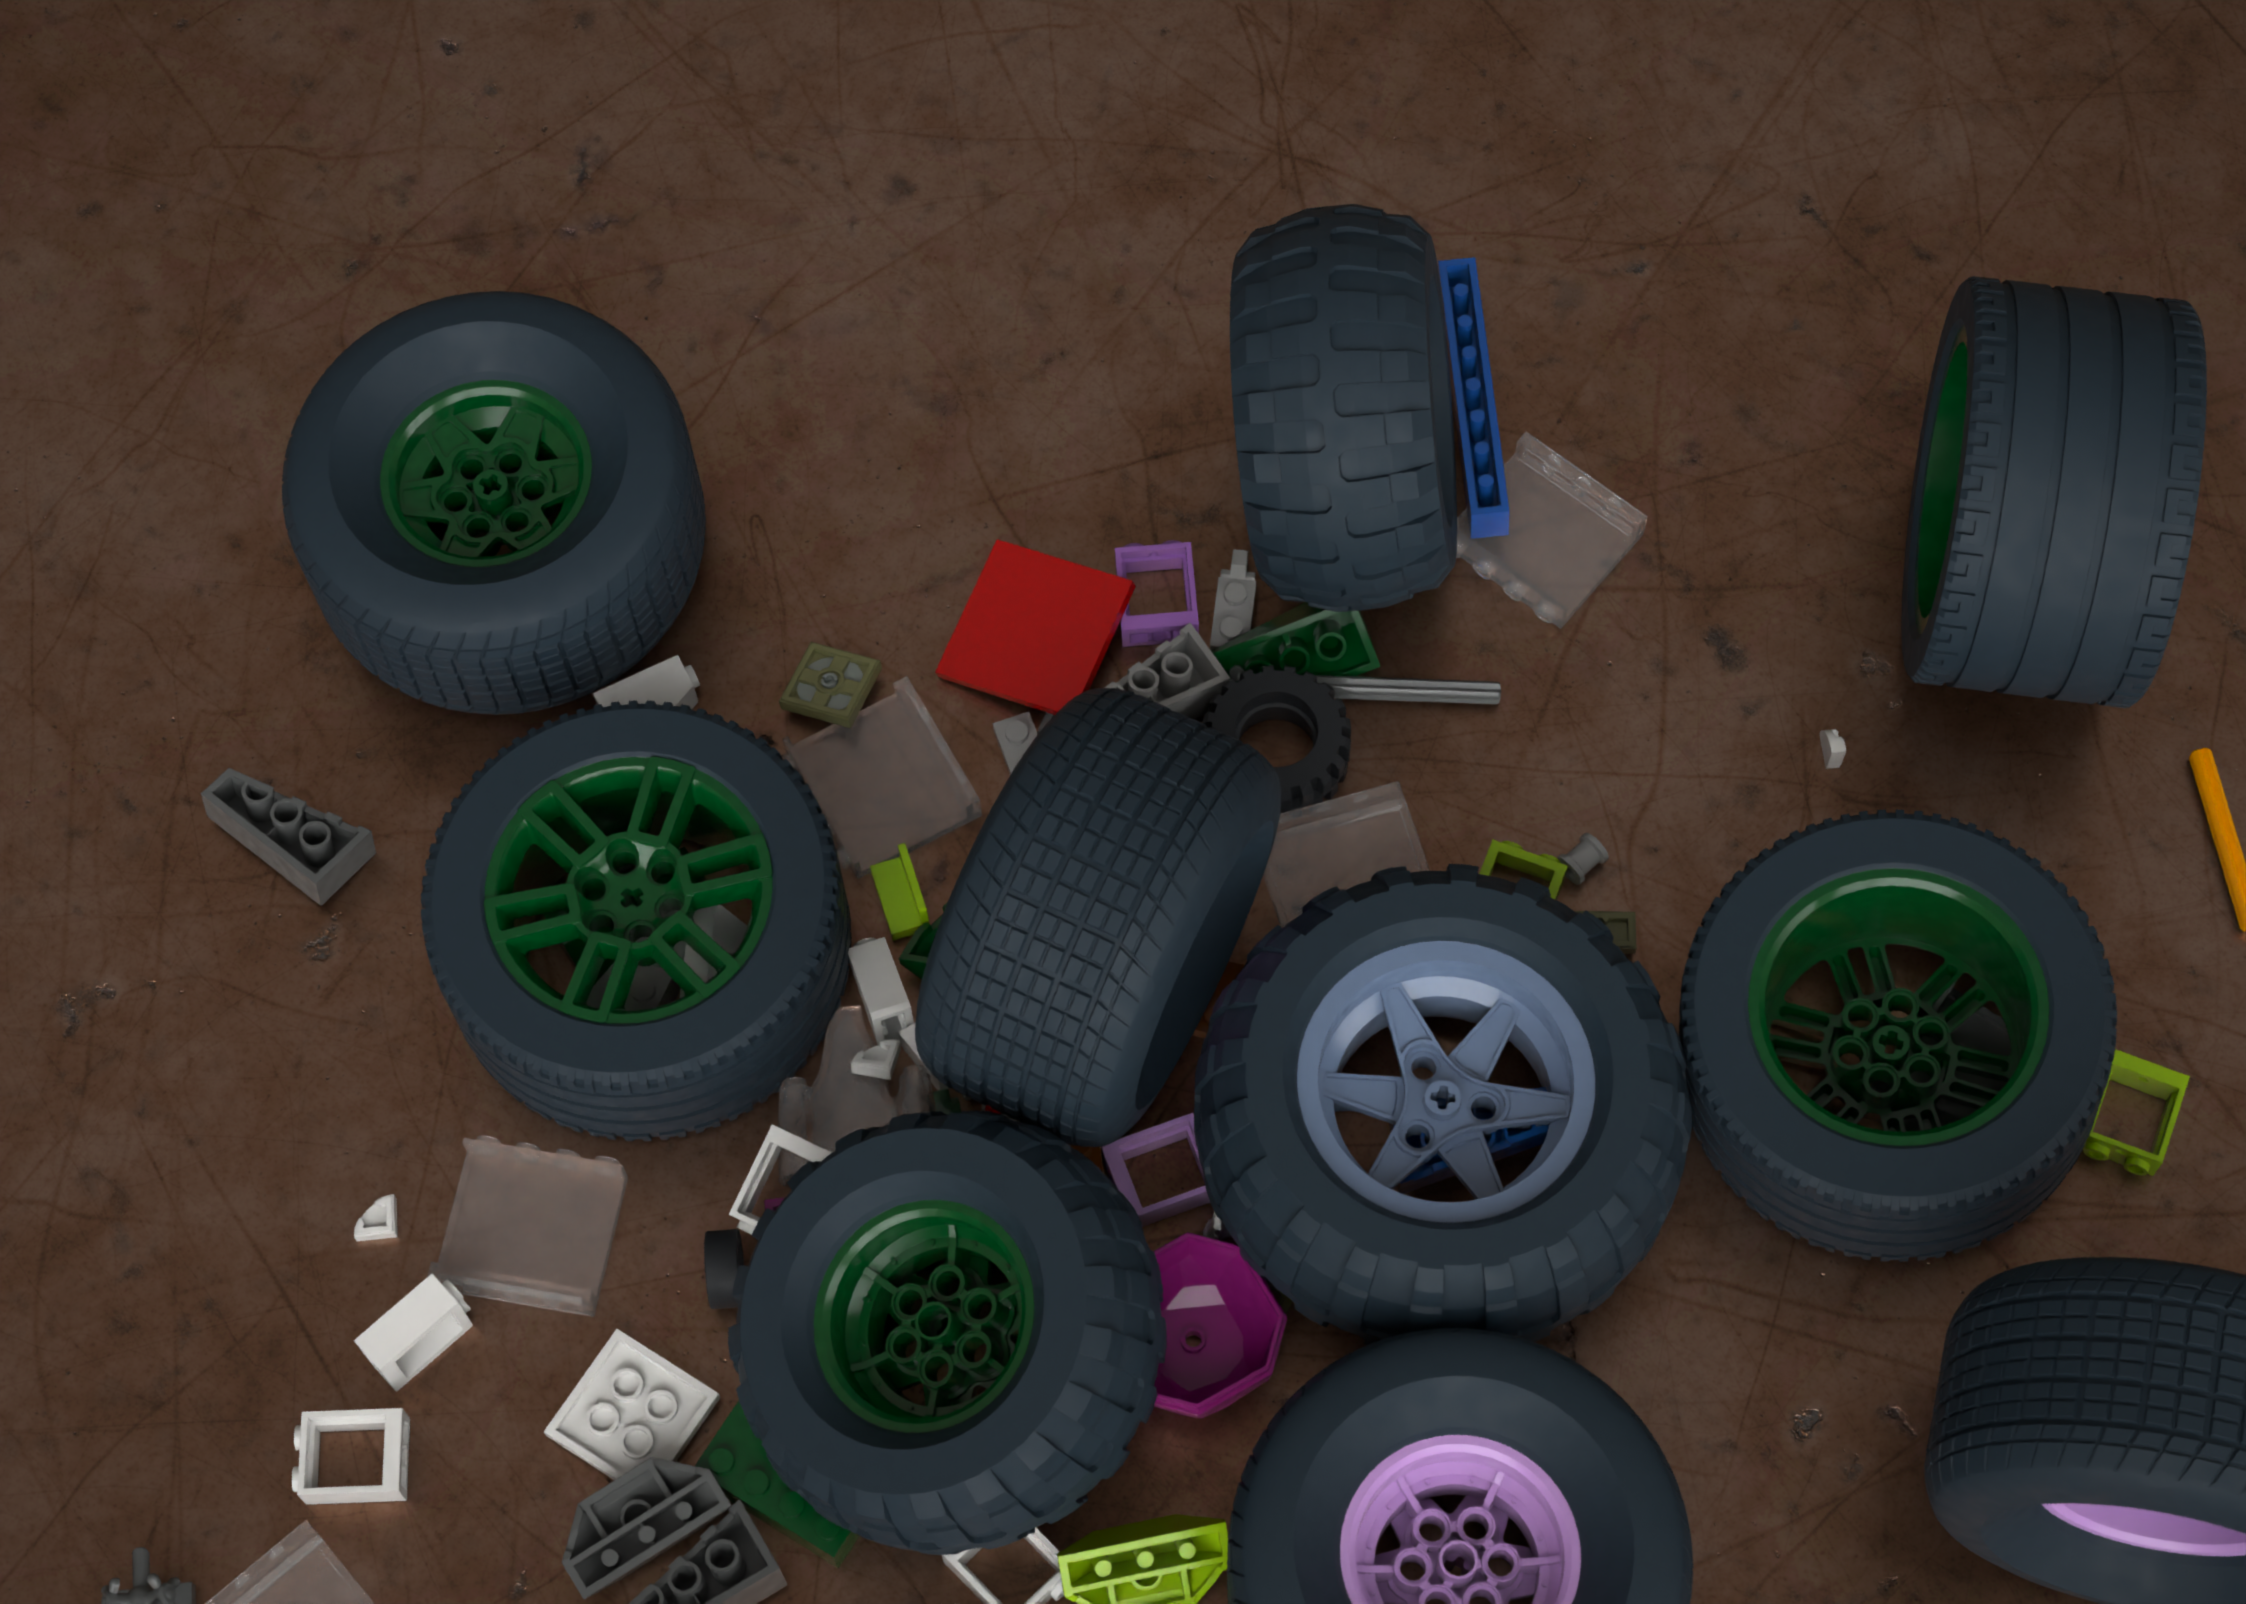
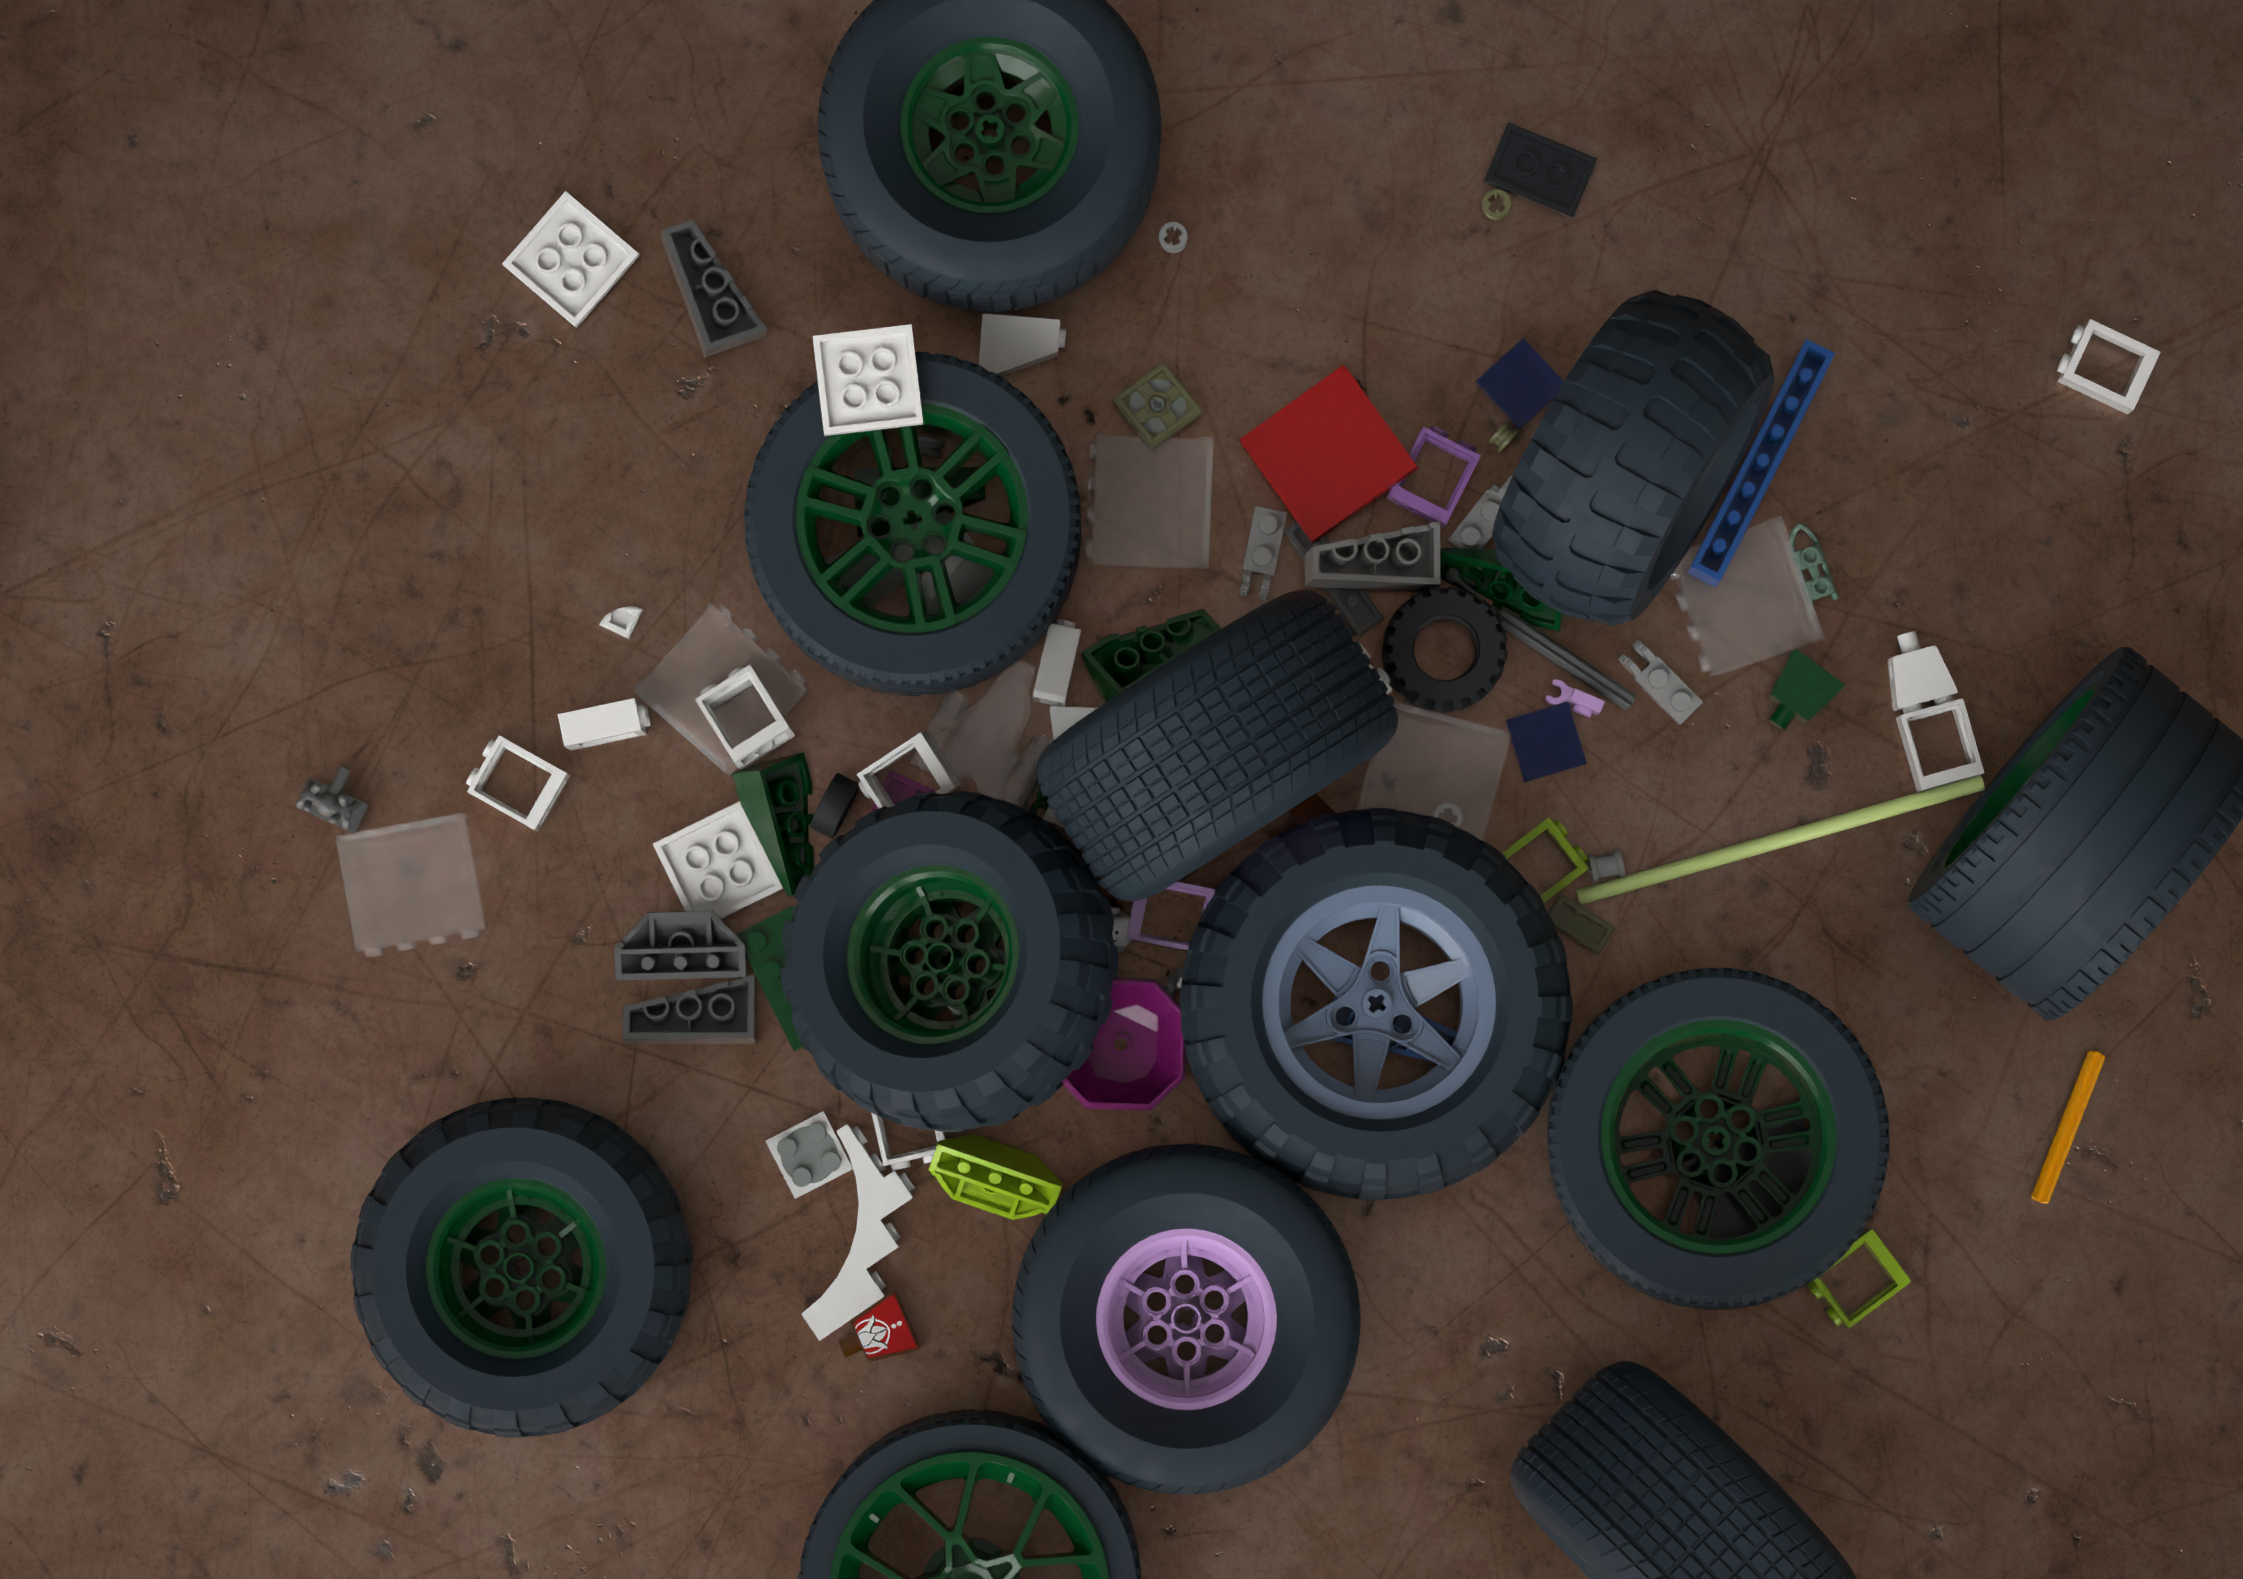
camera: 25 degrees right, 20 degrees up
white tile [851,1040,901,1080] -> none
lime panel [870,843,930,941] -> none
white tile [1819,729,1847,769] -> none
none -> white plate [502,191,640,328]
none -> white window [695,665,795,771]
none -> dark green wedge [733,752,814,896]
none -> white plate [813,324,924,436]
none -> light grey bush [1159,222,1188,253]
none -> clear blue tile [1475,338,1564,430]
none -> olive bush [1482,189,1511,220]
none -> black tile [1483,122,1598,219]
none -> olive bush [1488,420,1519,452]
none -> clear blue tile [1505,702,1587,783]
none -> lavender plate [1545,679,1605,718]
none -> yellowish green piece [1575,775,1985,905]
none -> light grey hinge [1618,640,1703,725]
none -> dark green torso [1768,648,1845,731]
none -> sand green piece [1788,523,1839,609]
none -> white torso [1888,631,1958,711]
none -> white window [1896,695,1984,792]
none -> white window [2057,319,2161,414]

